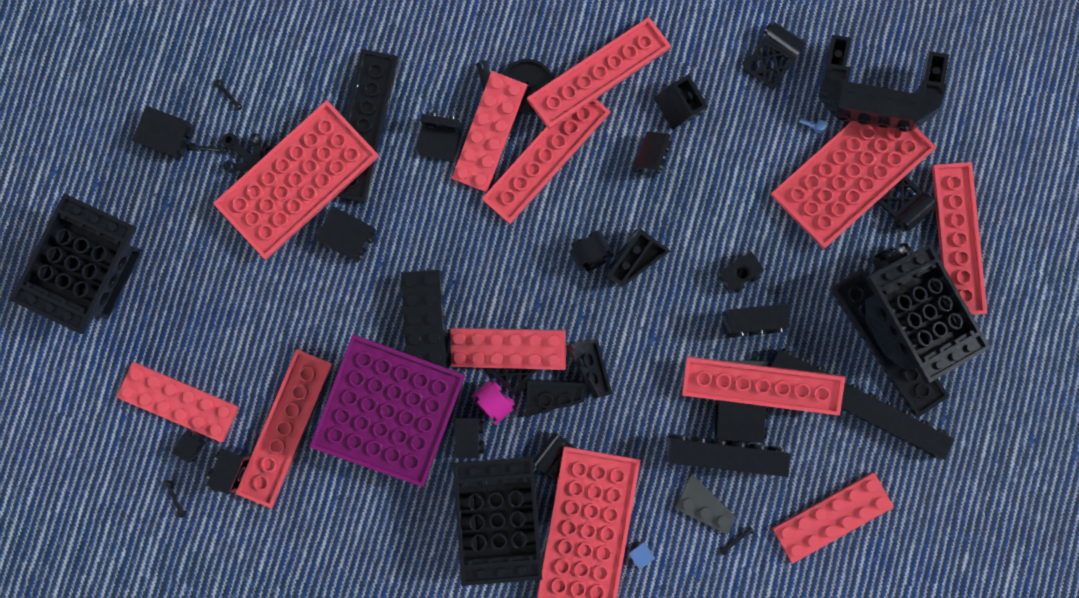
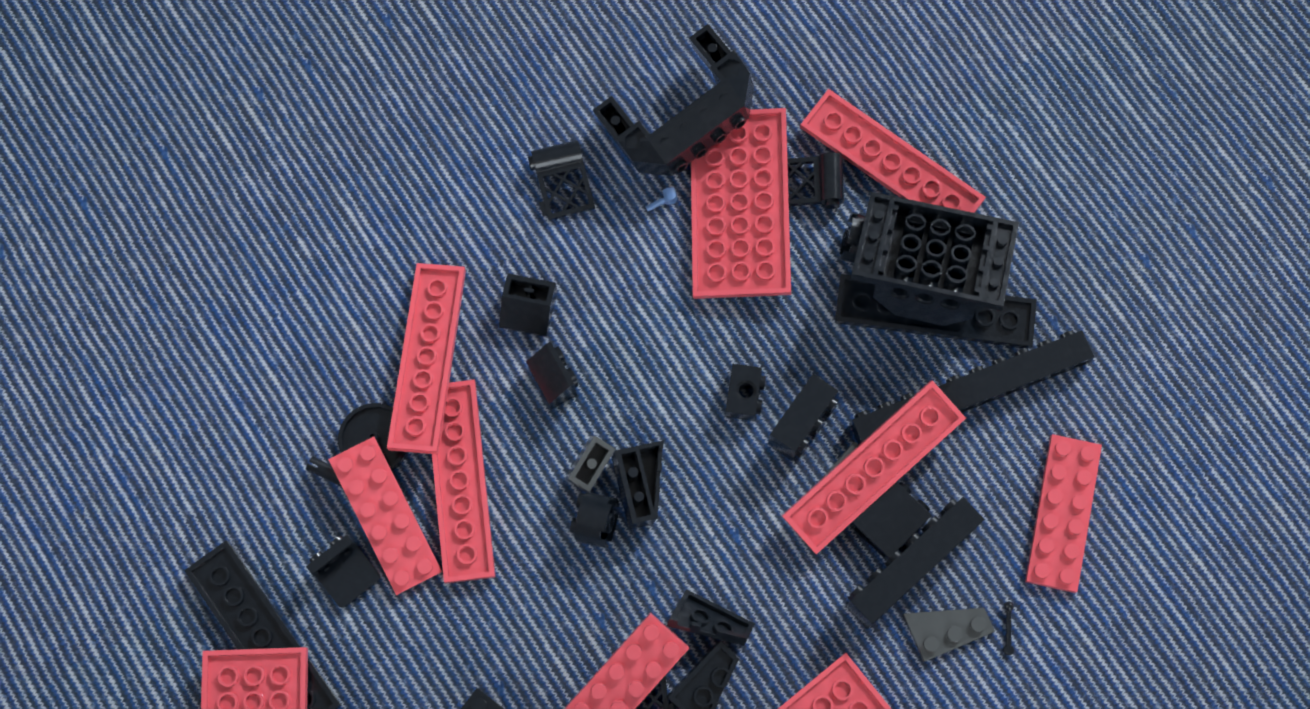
camera: 45 degrees left, 10 degrees down
none -> dark grey brick [564,435,615,492]

